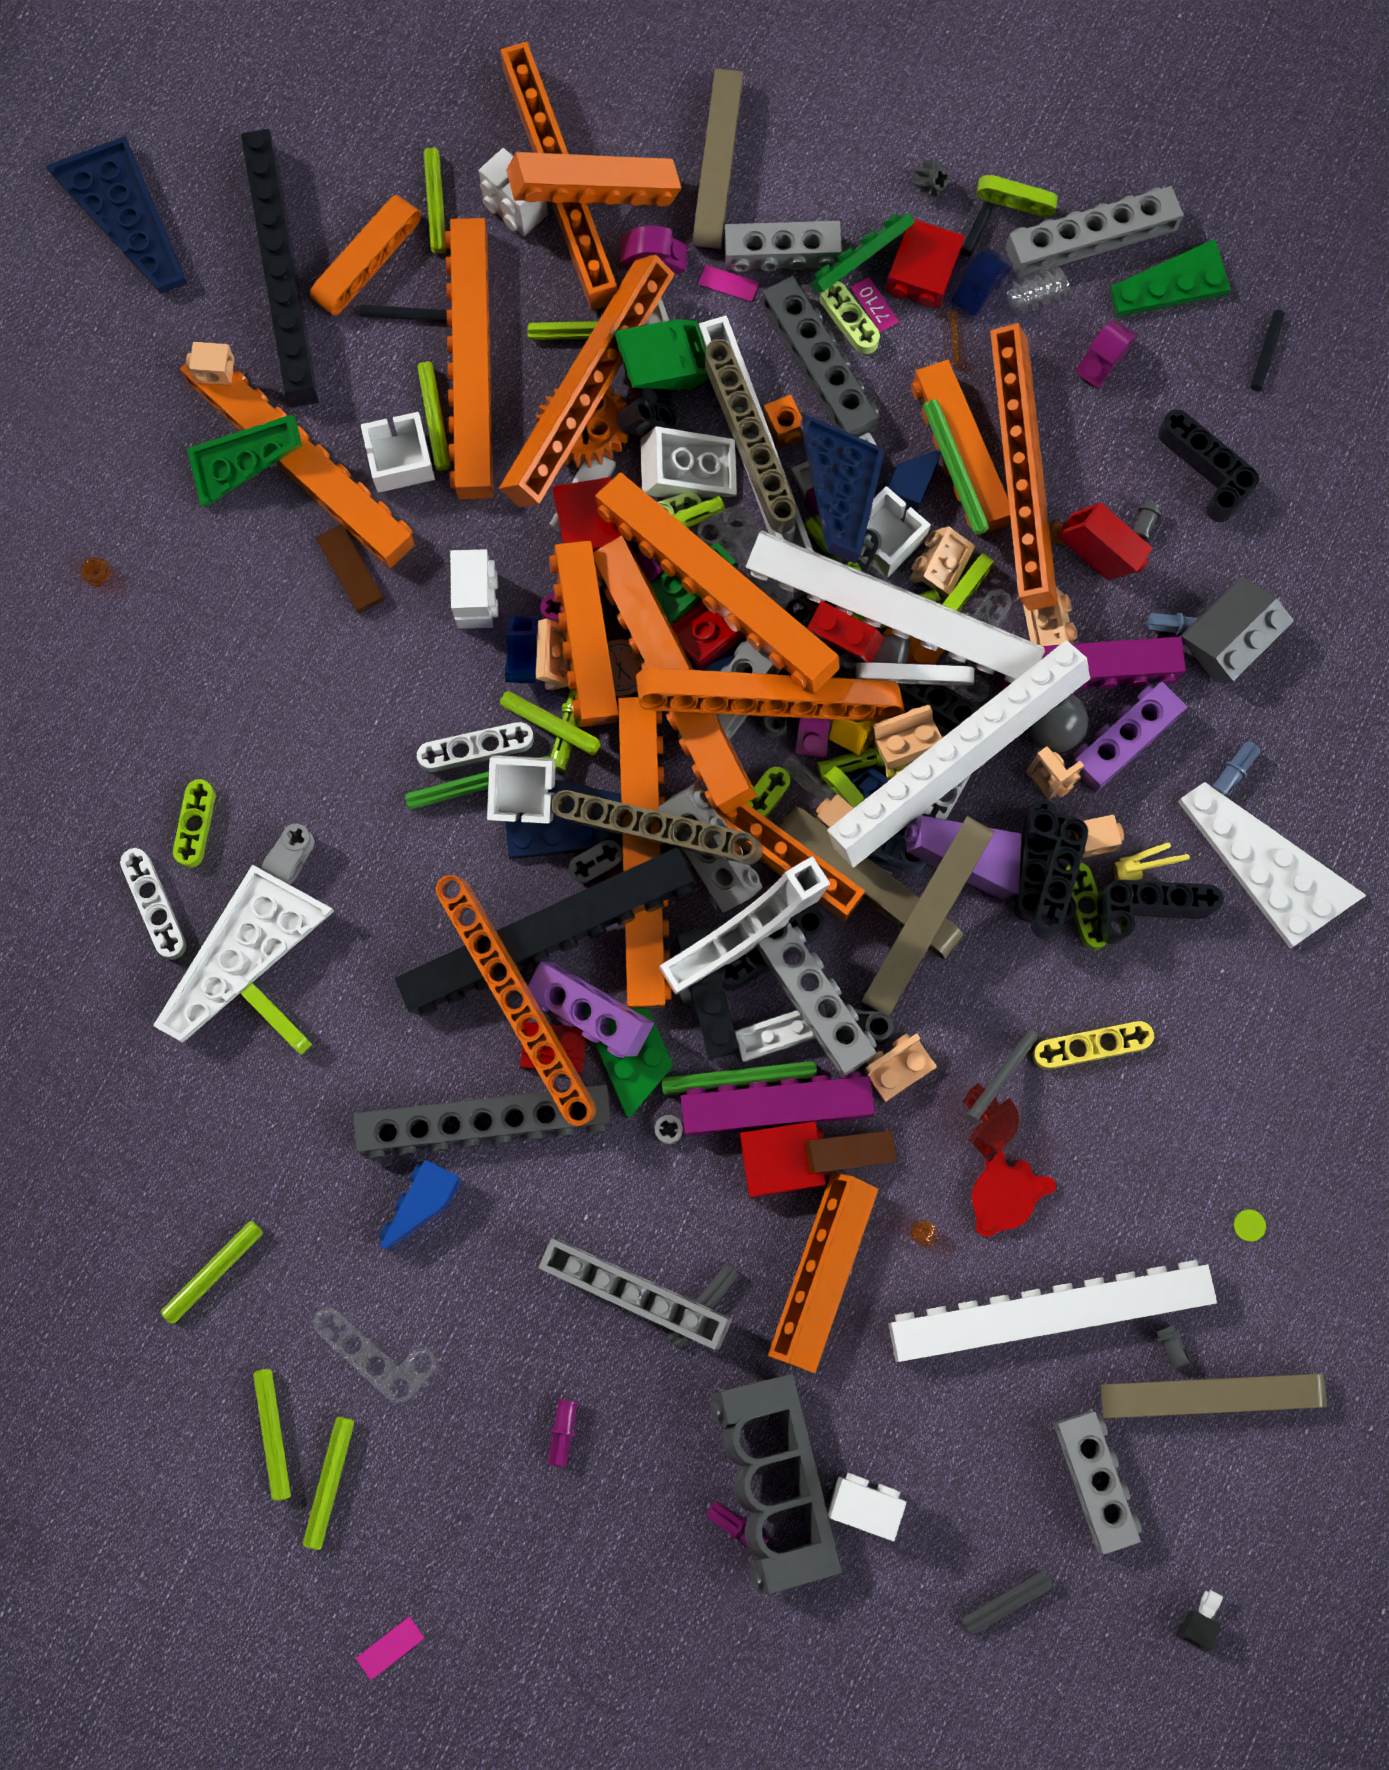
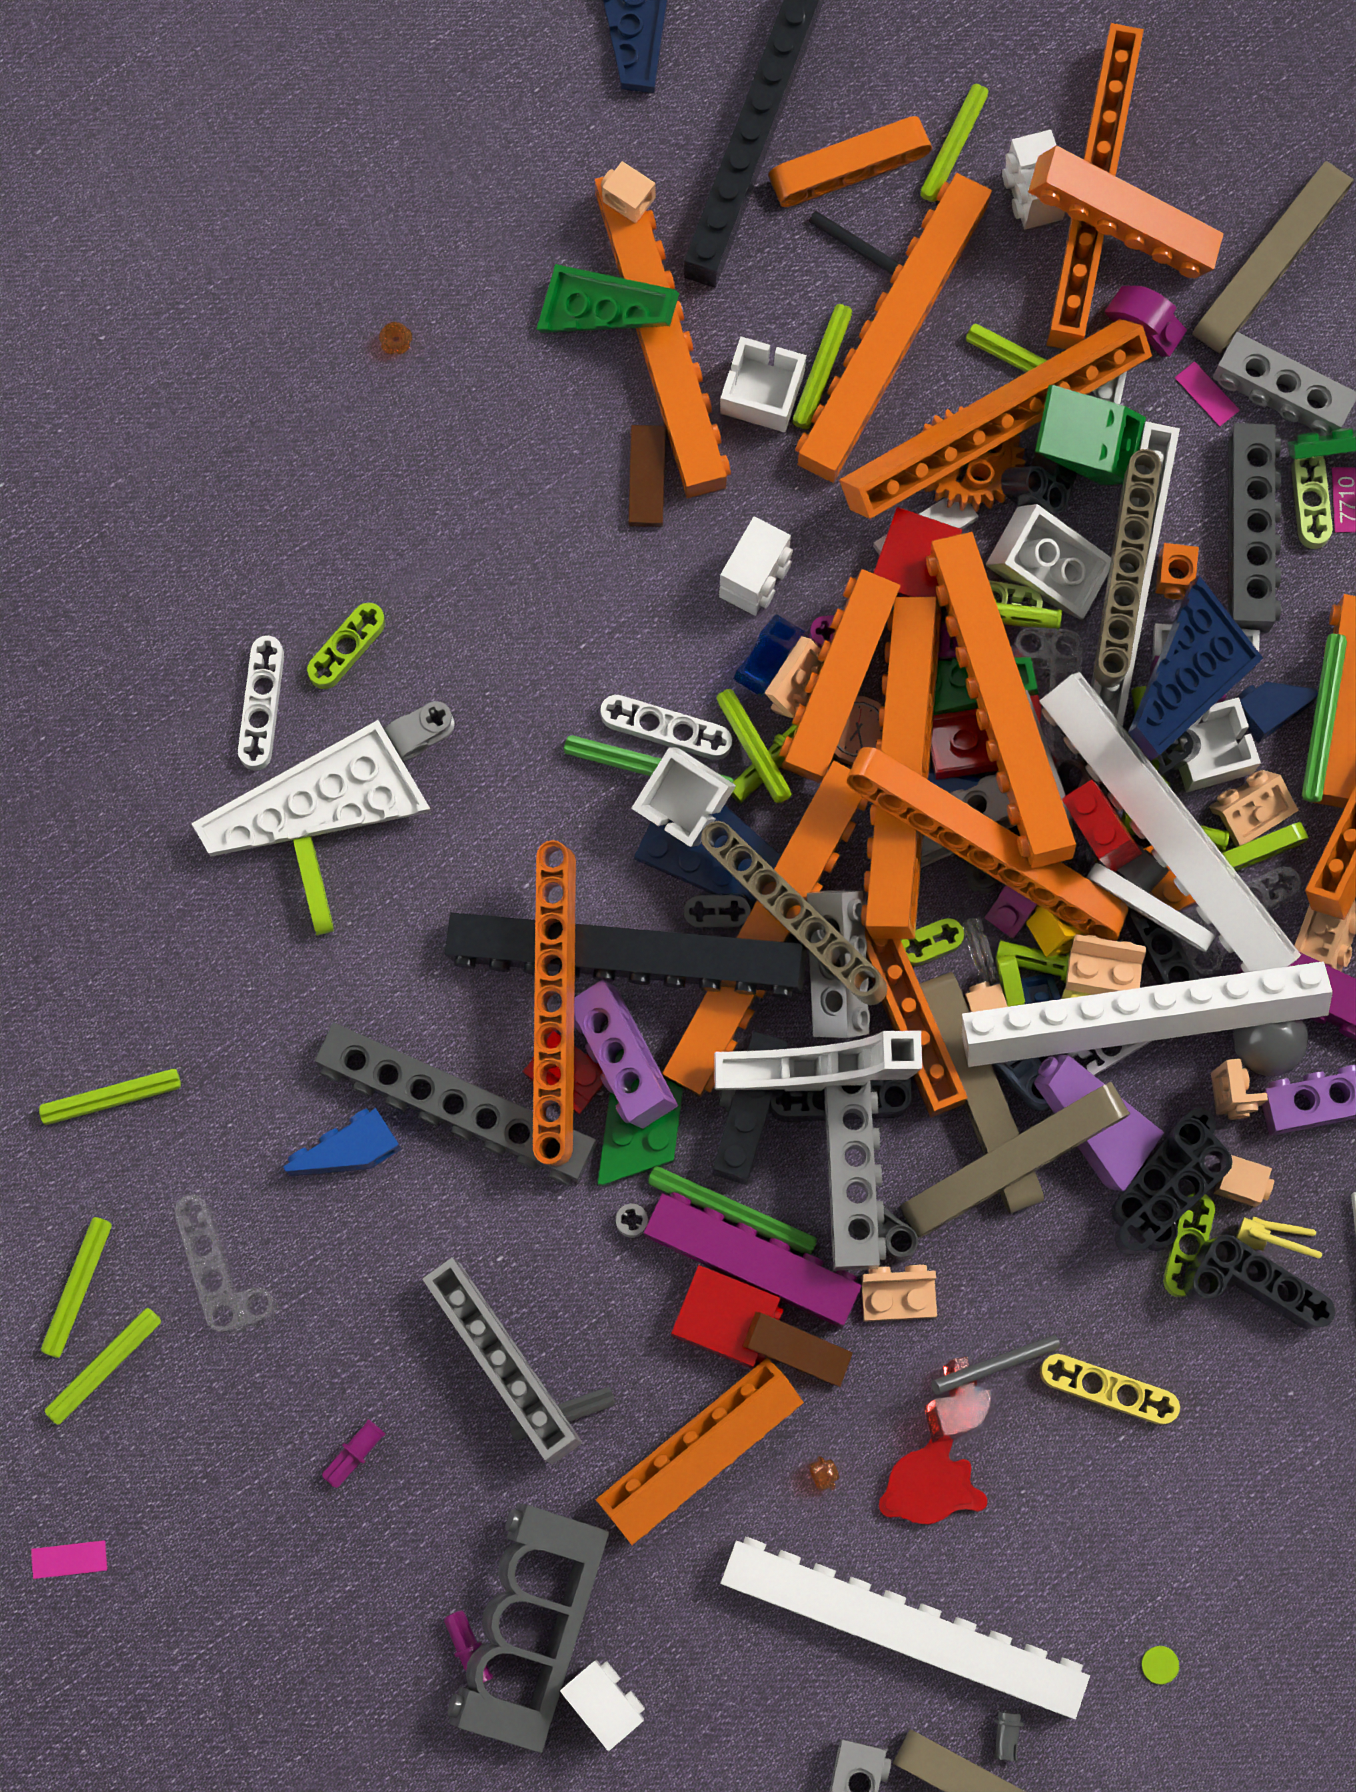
camera: 30 degrees right, 0 degrees up
white tile [735,1004,828,1062] -> none

